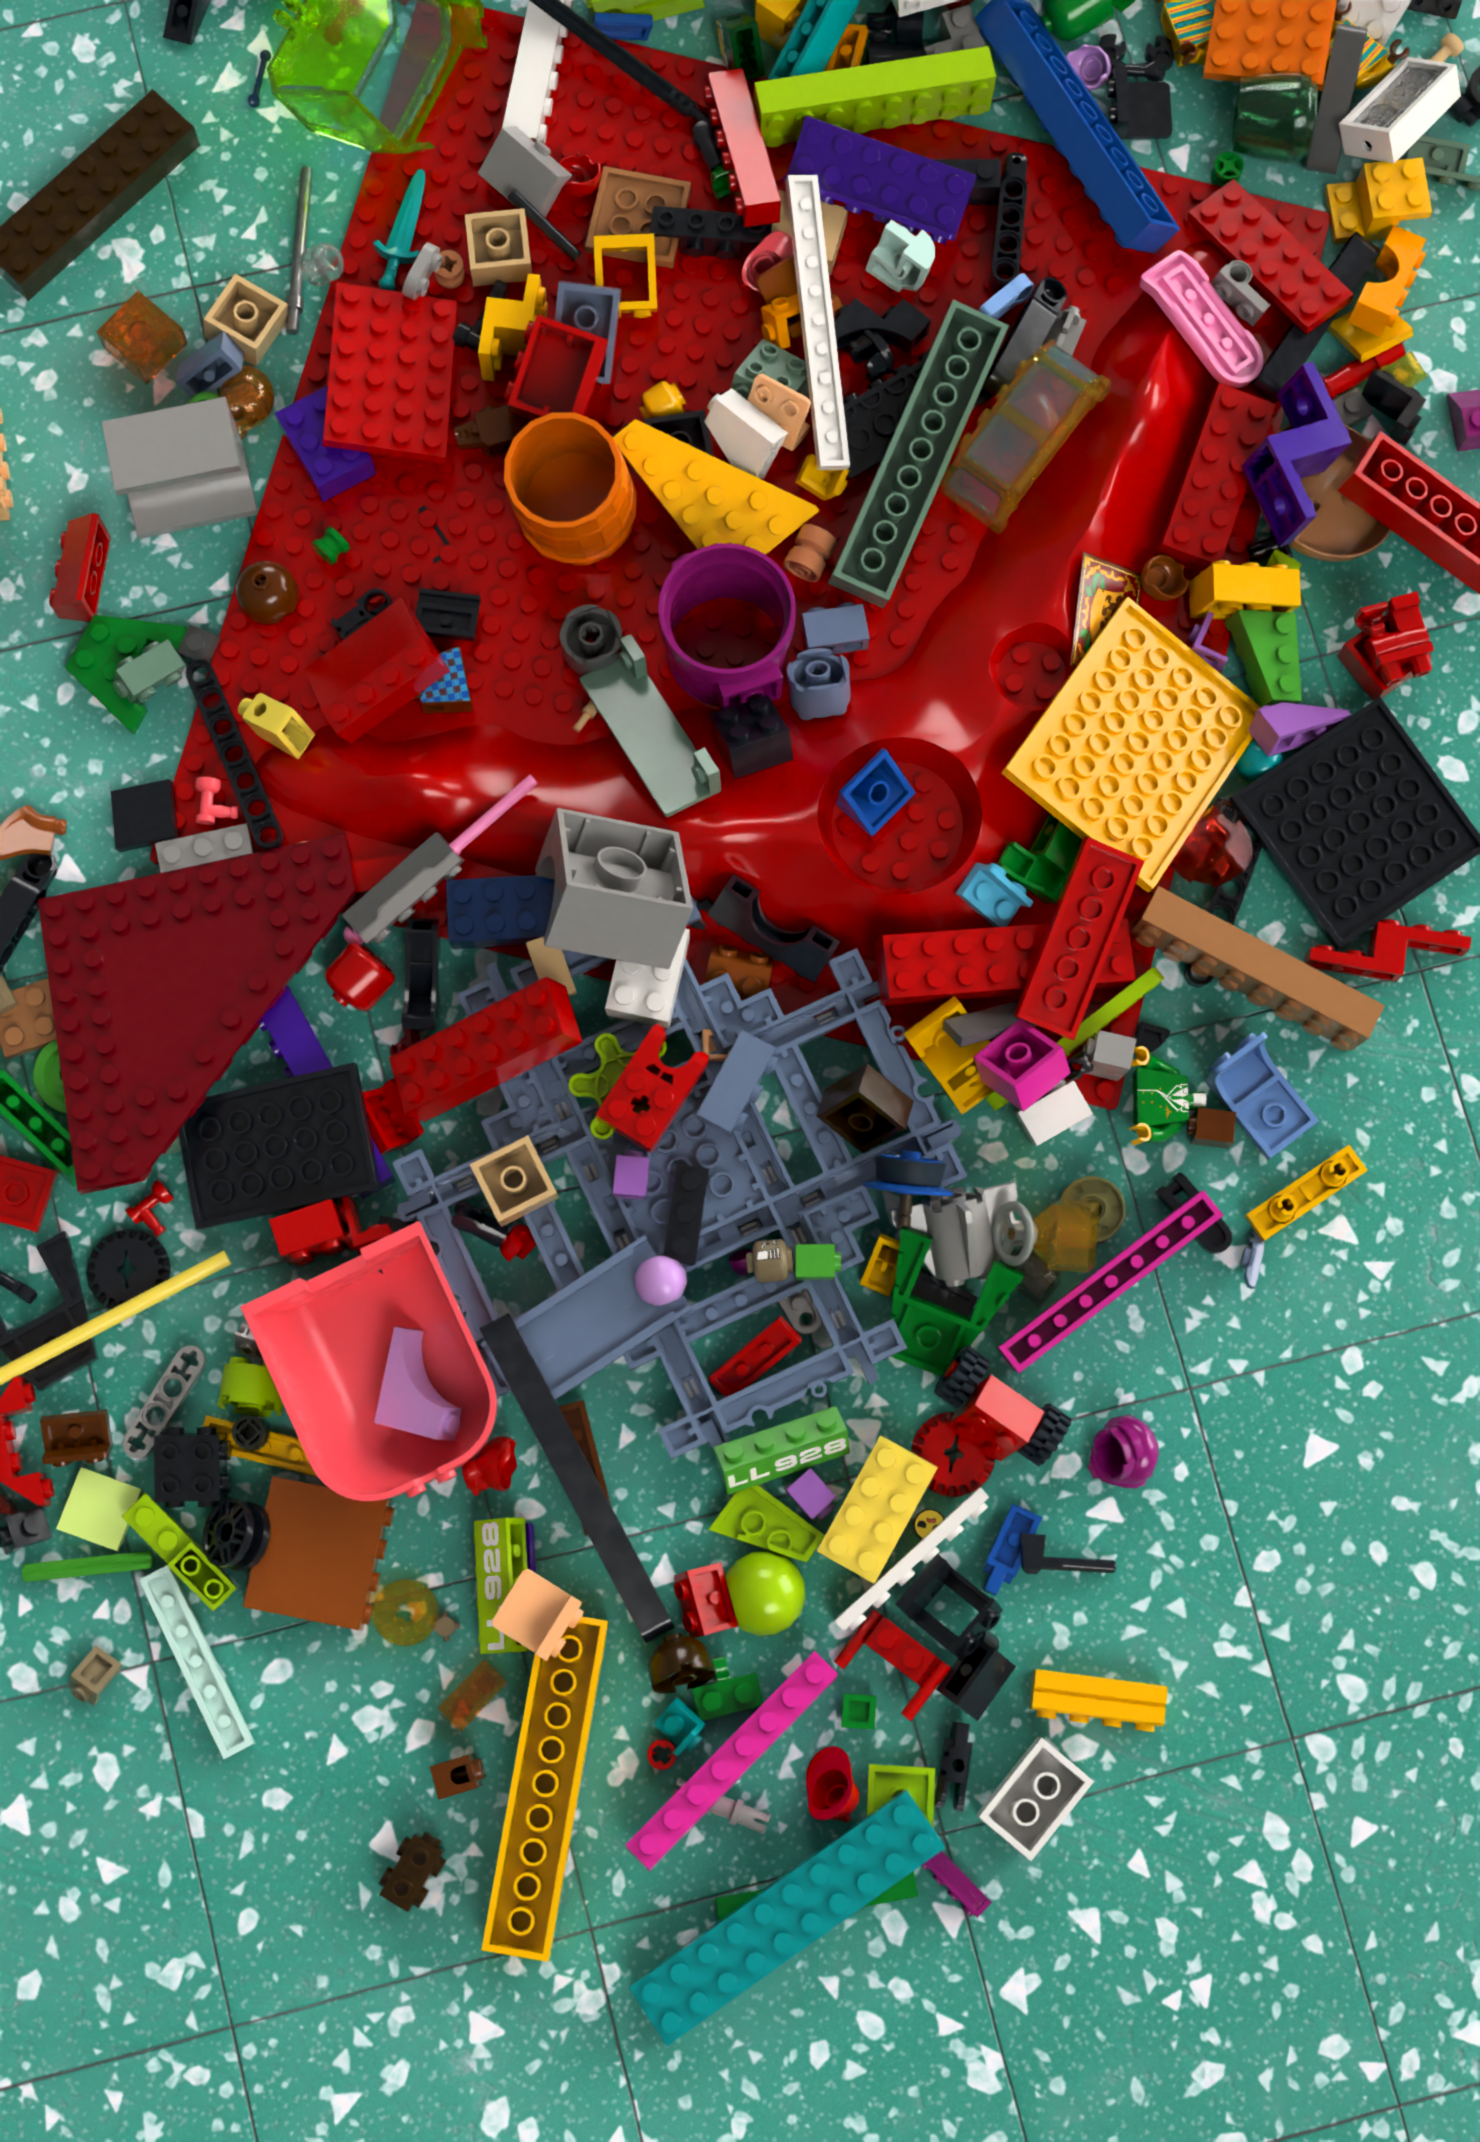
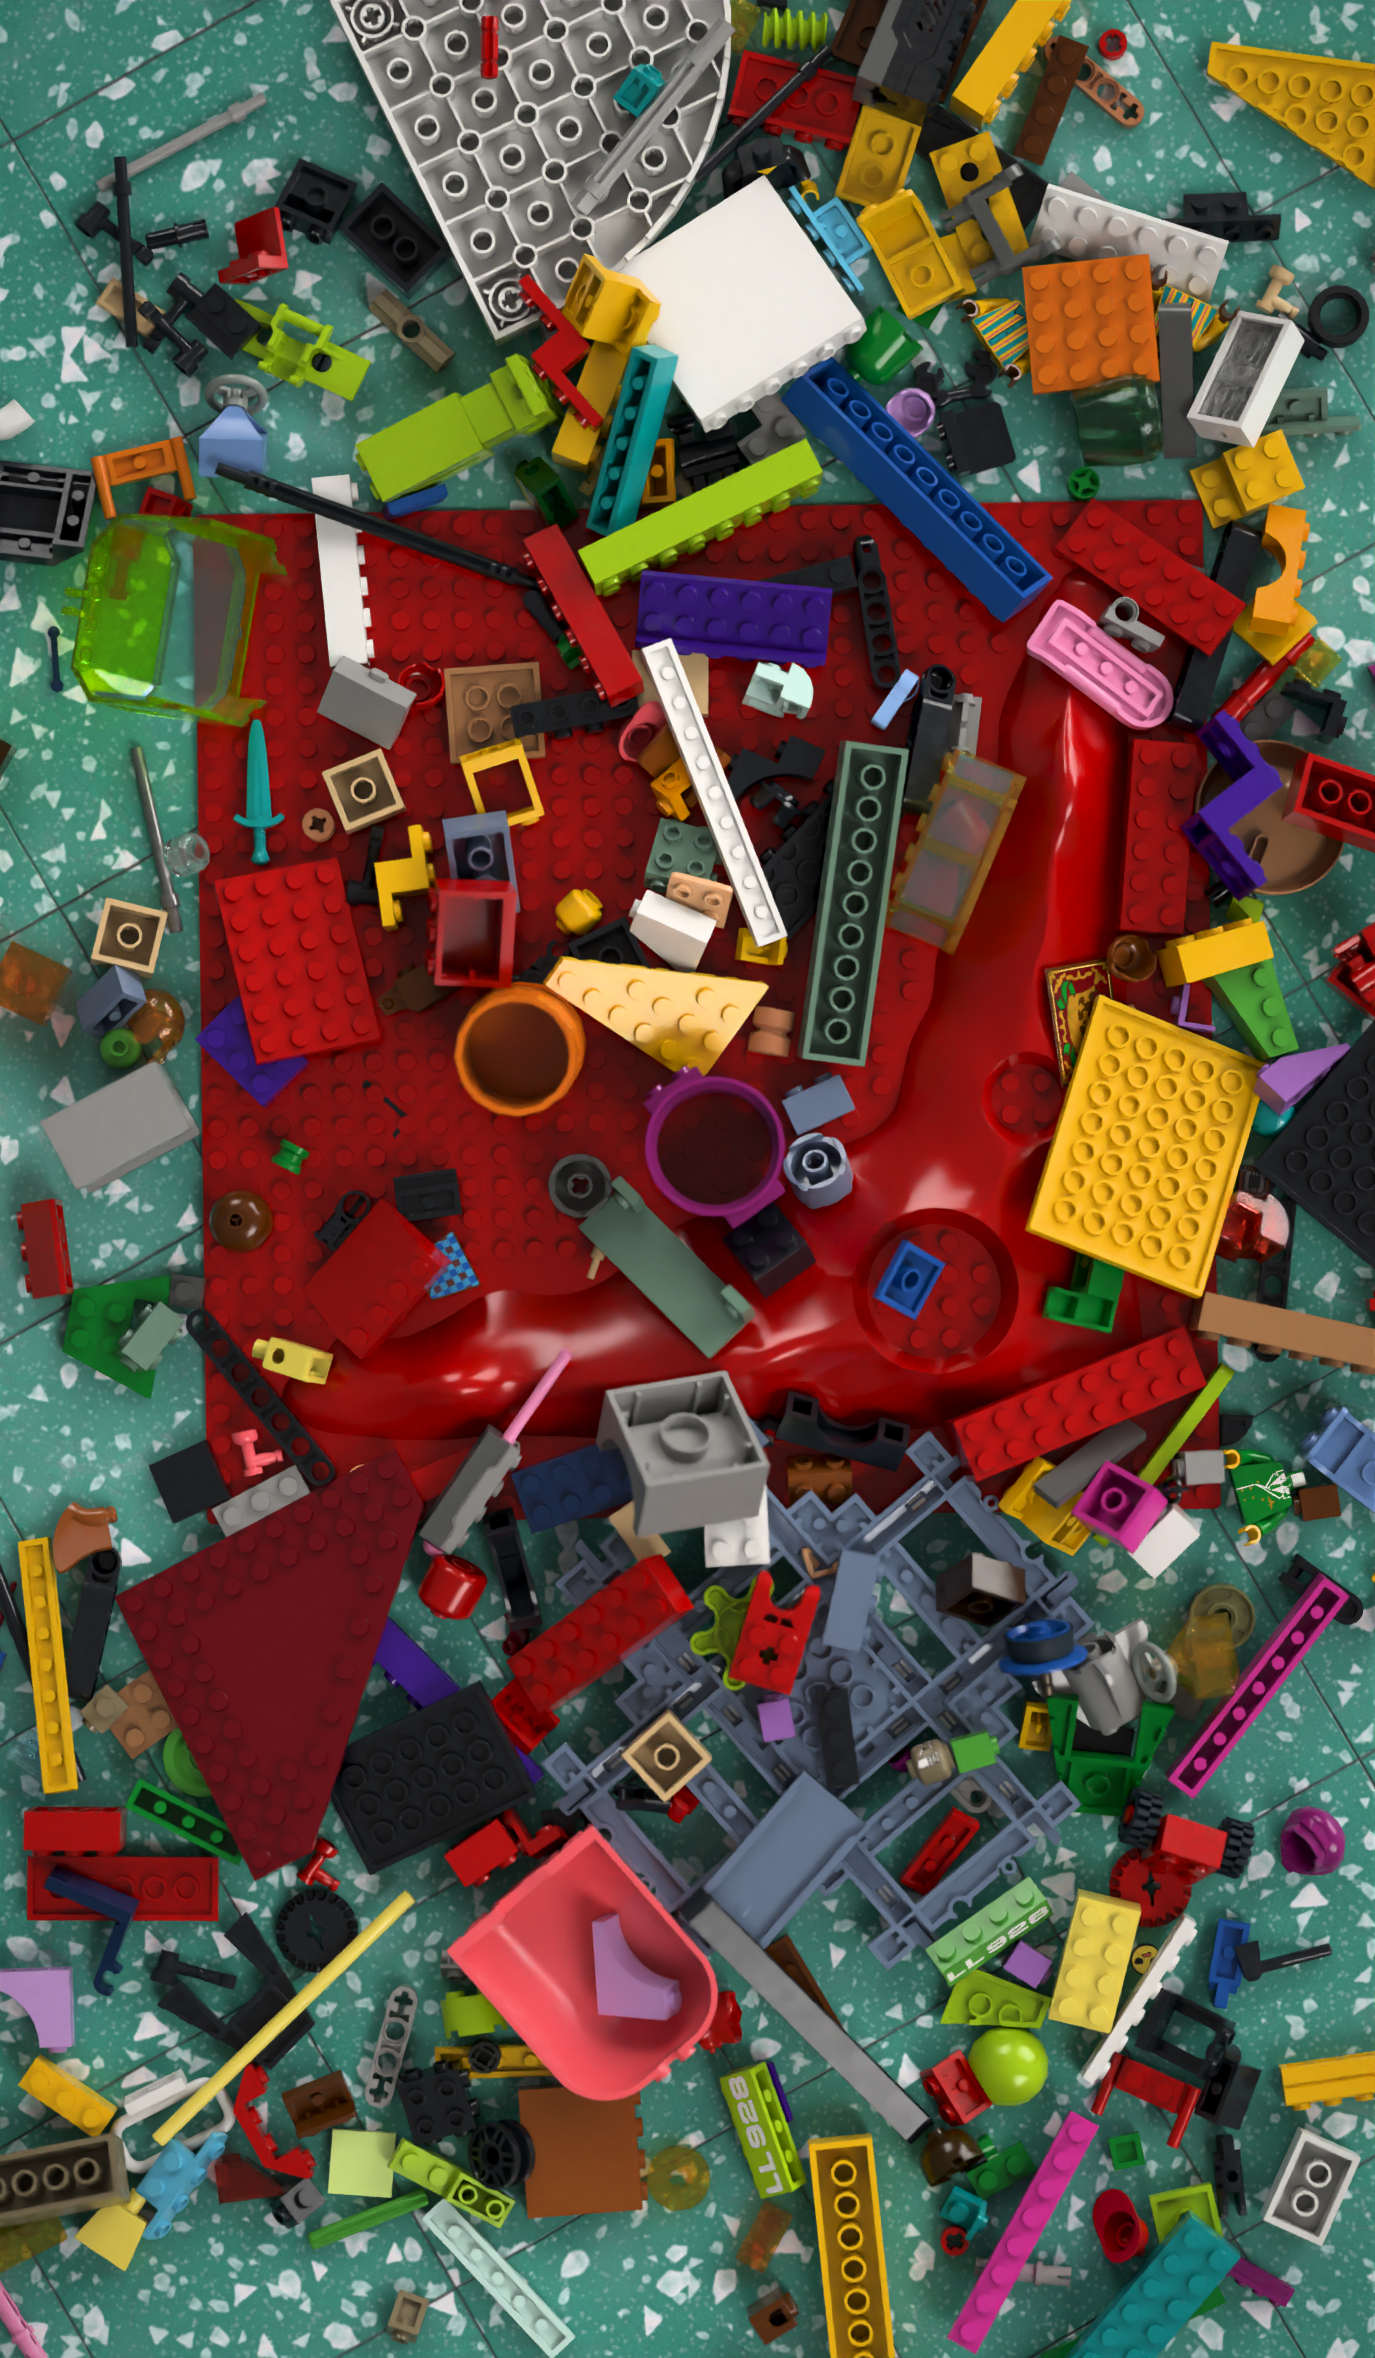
camera: 15 degrees left, 10 degrees up
light grey plate [402,242,443,300] -> none
dark tan piece [431,1612,460,1641] -> none
light nougat bracket [492,1569,584,1661] -> none
black bar [507,189,582,262] -> none
lavender hair [634,1256,687,1306] -> none
medium azure bracket [955,863,1033,927] -> none
red plate [1014,837,1145,1040] -> none

